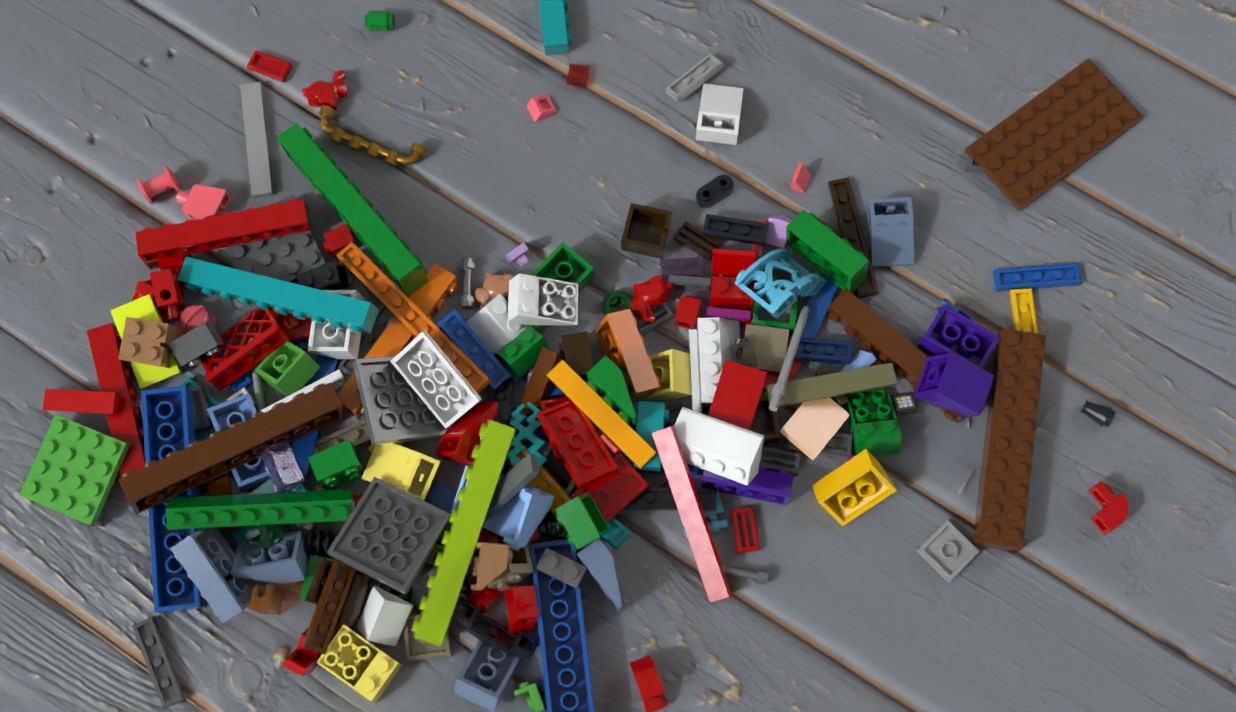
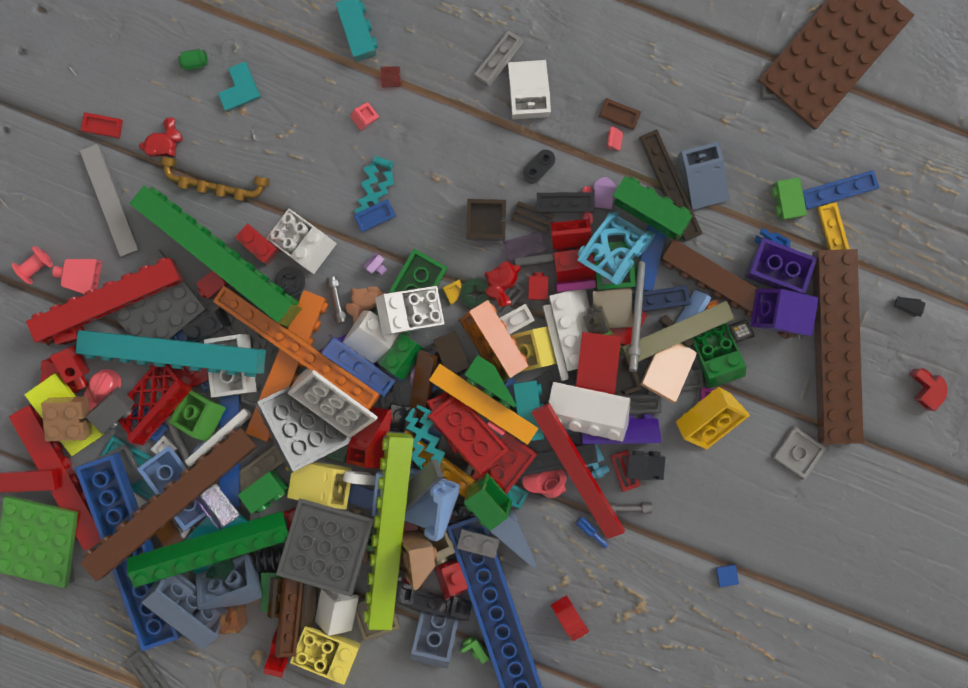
camera: 15 degrees left, 15 degrees up
none -> teal tile [218,61,261,112]
none -> red brick [235,223,280,265]
none -> white slope [266,208,337,274]
none -> black gear [275,267,305,297]
none -> dark green tile [325,444,348,463]
none -> white beam [343,471,376,485]
none -> blue tile [353,199,396,233]
none -> teal piece [354,155,395,214]
none -> yellow tile [443,280,461,305]
none -> white plate [499,304,535,335]
none -> coral piece [523,469,567,498]
none -> blue axle [575,516,608,548]
none -> reddish brown tile [599,98,641,131]
none -> black brick [625,450,665,480]
none -> blue tile [716,564,739,587]
none -> bright green brick [771,177,807,221]

